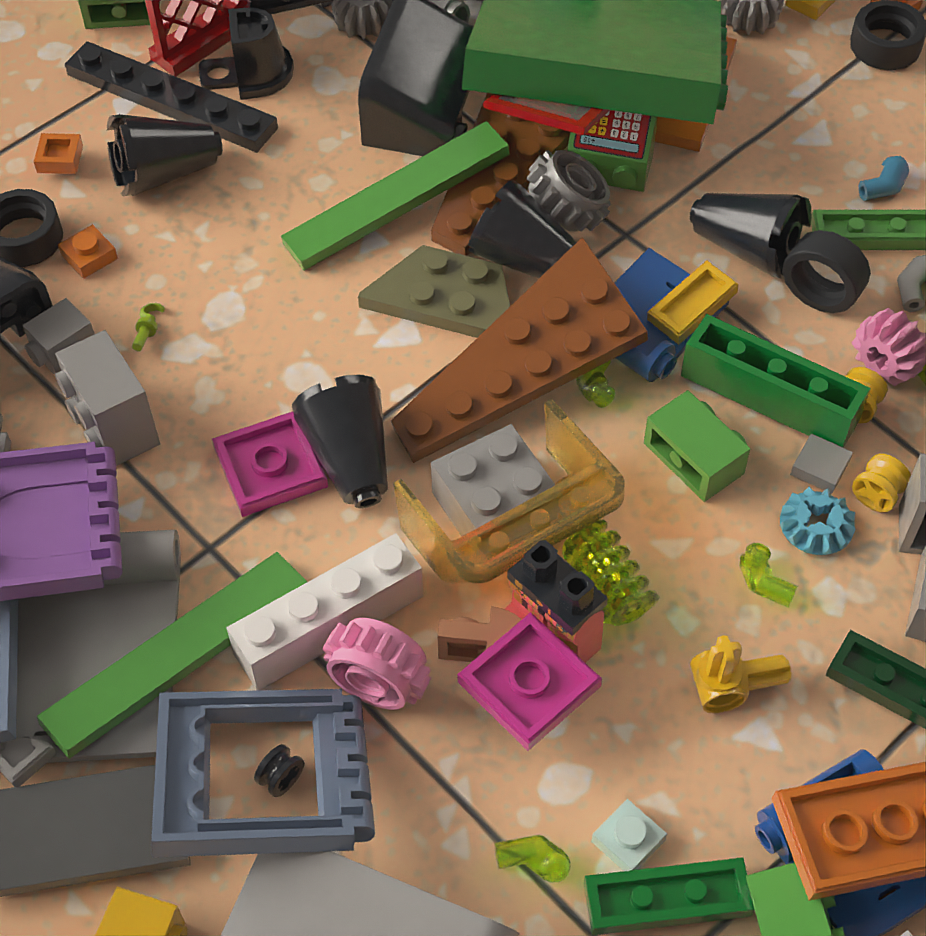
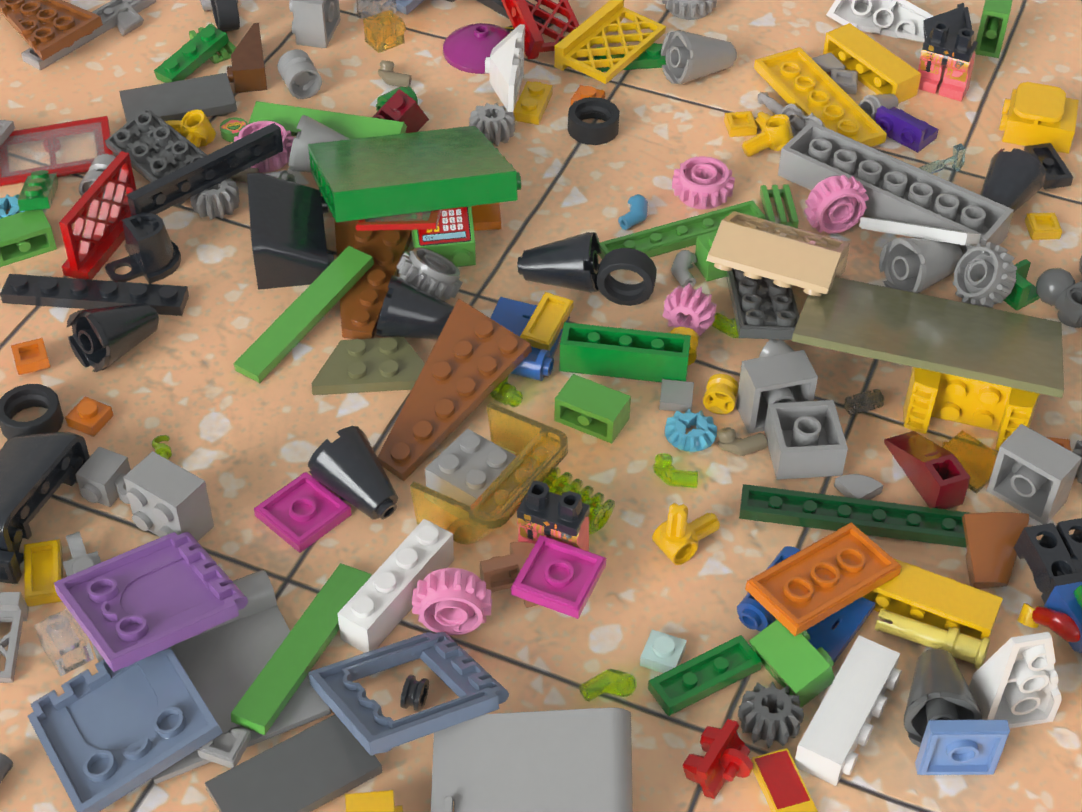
camera: 25 degrees left, 10 degrees down
none -> dark tan arm [717,427,767,456]

